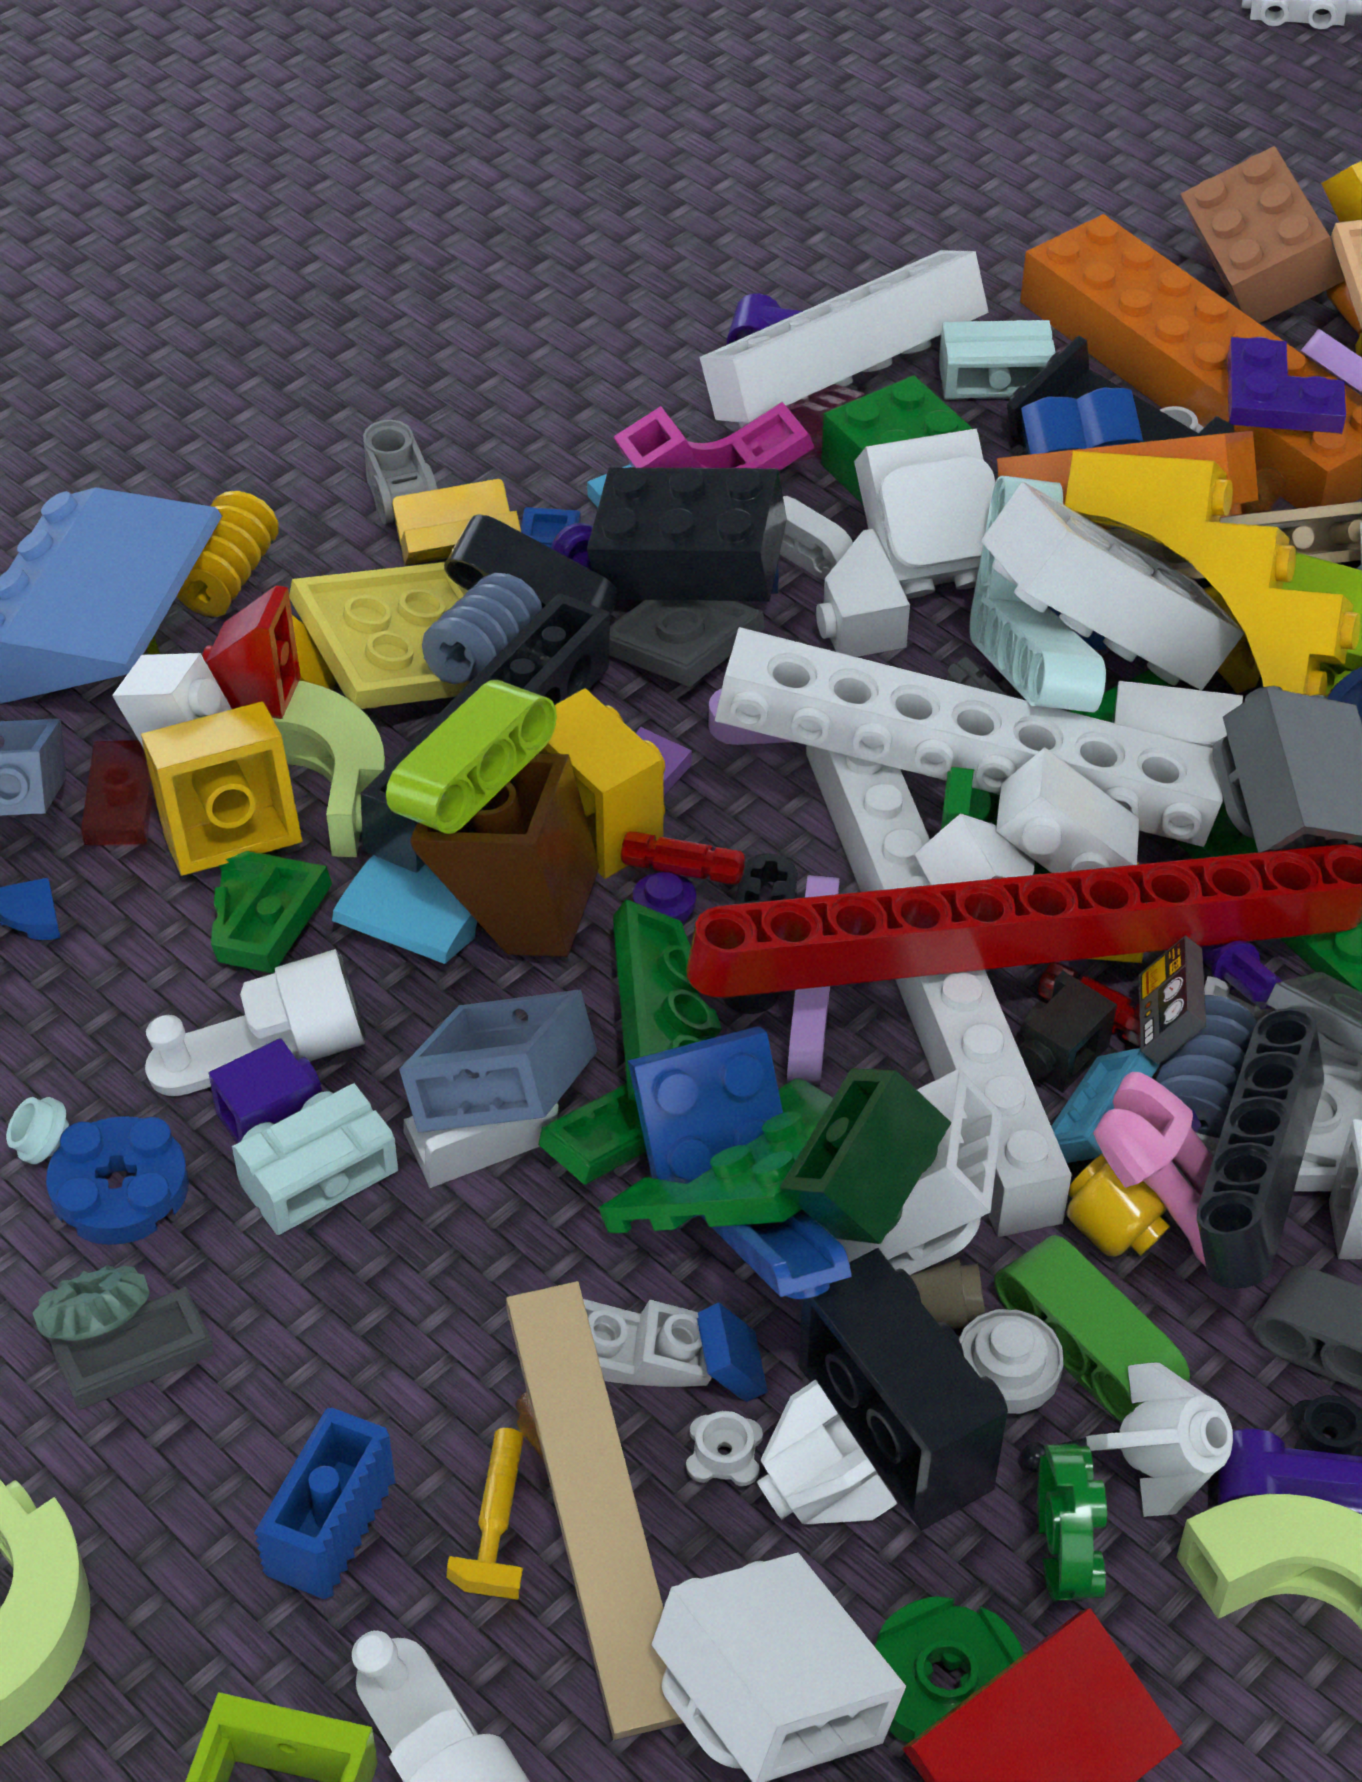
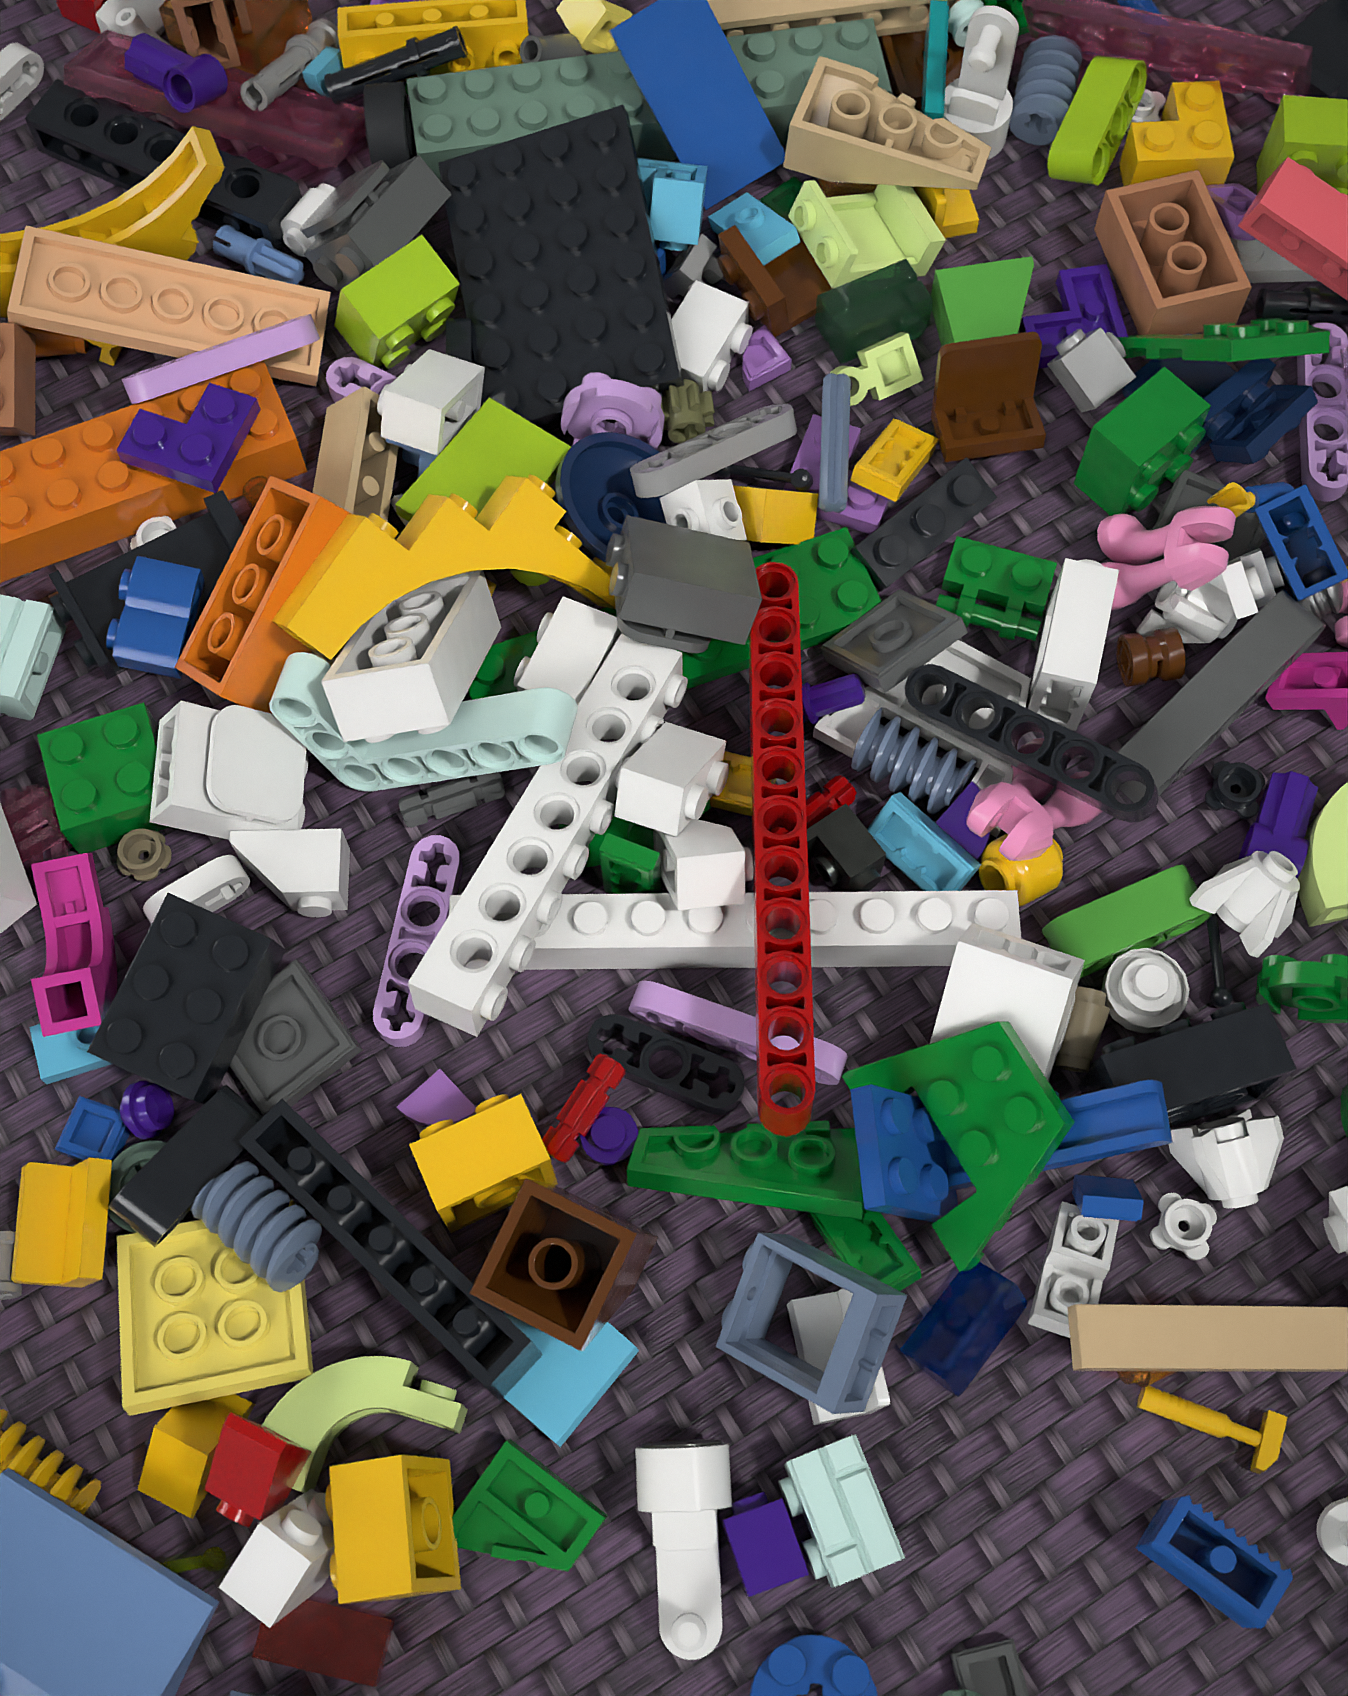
camera: 75 degrees left, 20 degrees up
lime beam [386,680,557,834] -> none
dark green brick [779,1068,952,1244] -> none
tile [1139,935,1206,1064] -> none
none -> dark tan plate [117,829,172,881]
none -> clear blue slope [900,1262,1027,1397]

